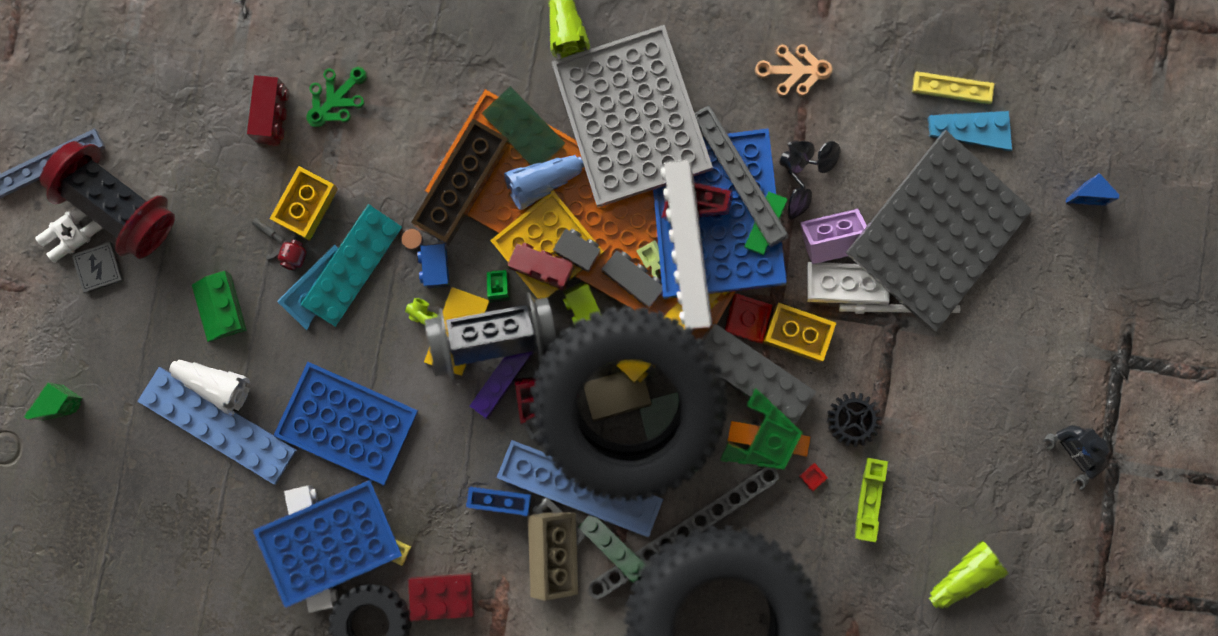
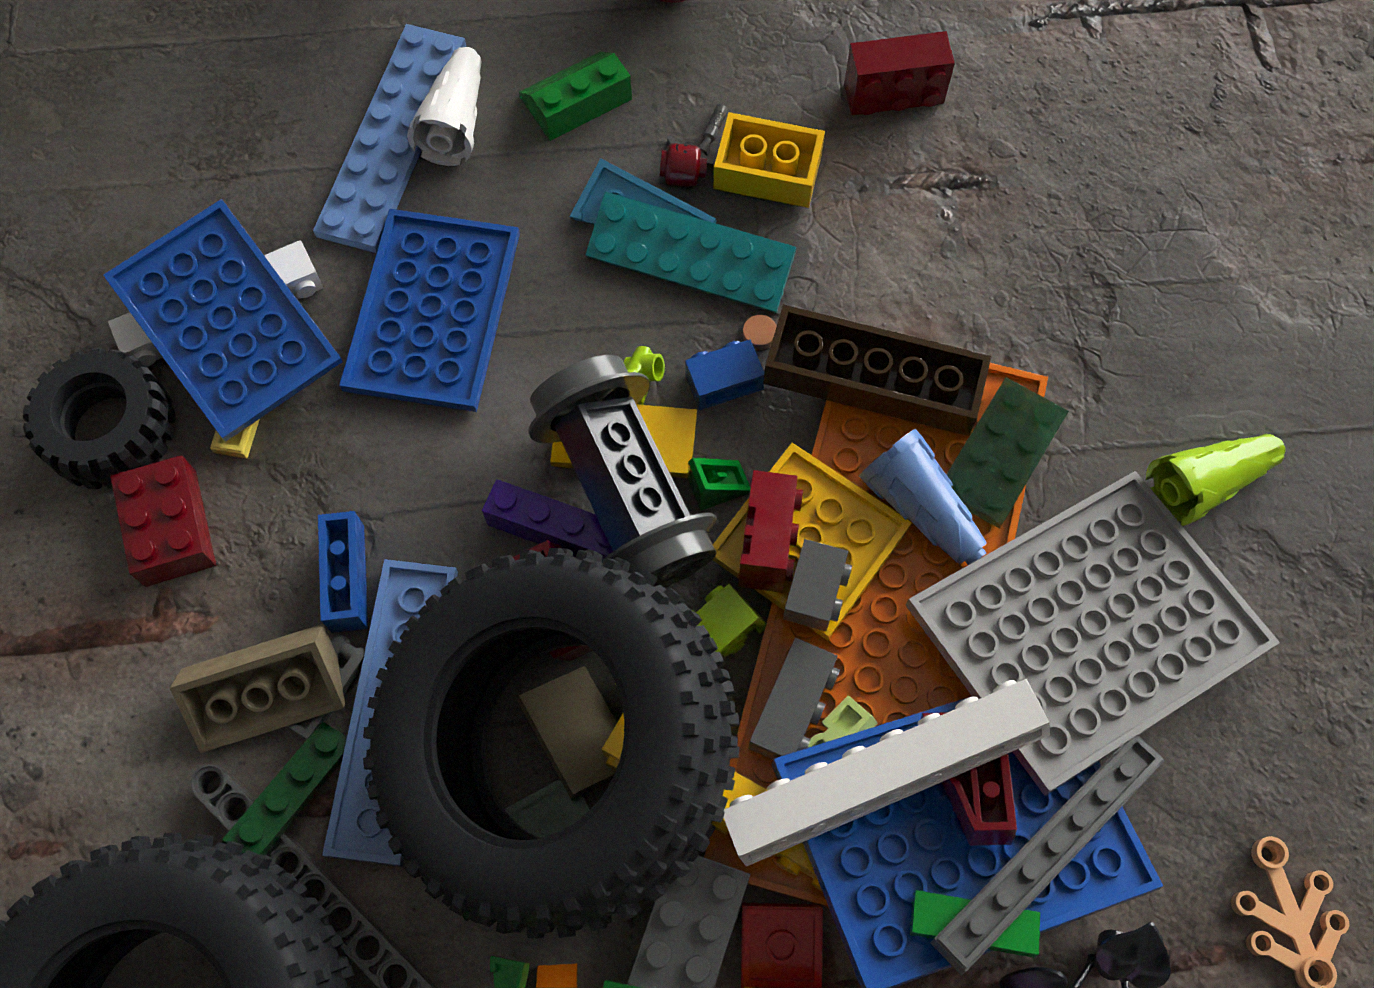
camera: 75 degrees right, 15 degrees down
green plant [307,67,367,127] -> none

